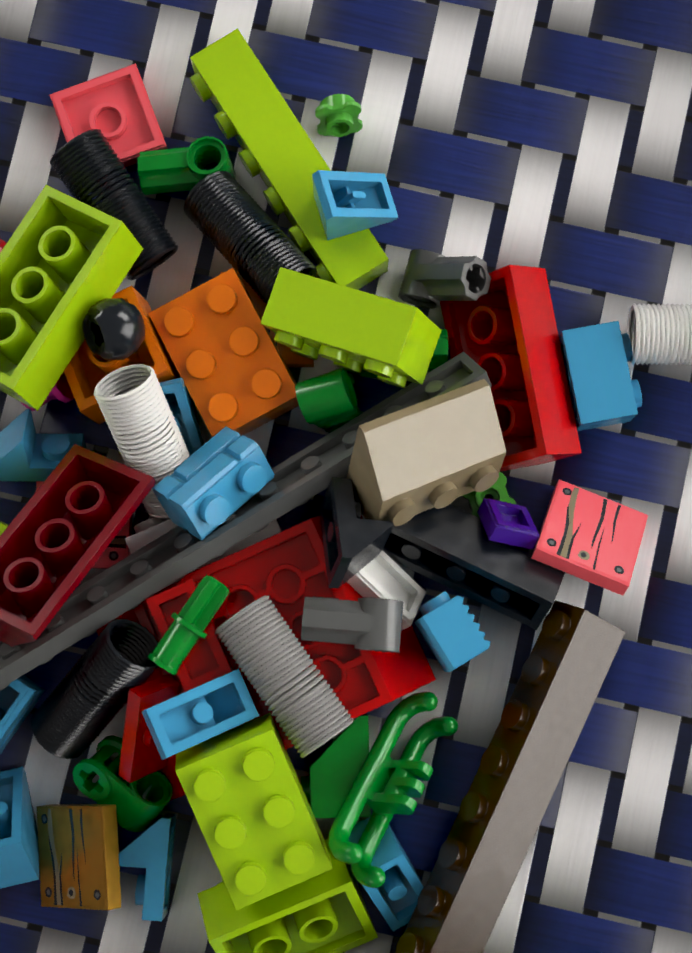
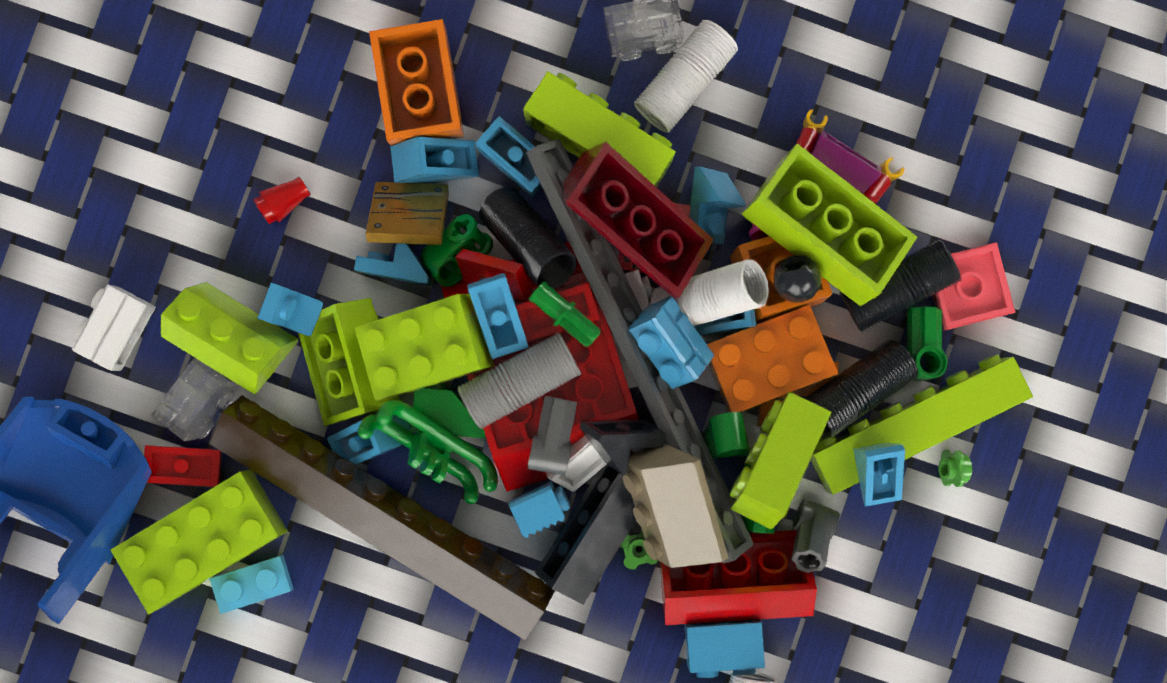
camera: 90 degrees right, 5 degrees up
dark purple tile [477,498,540,550] -> none
coral tile [531,479,648,596] -> none

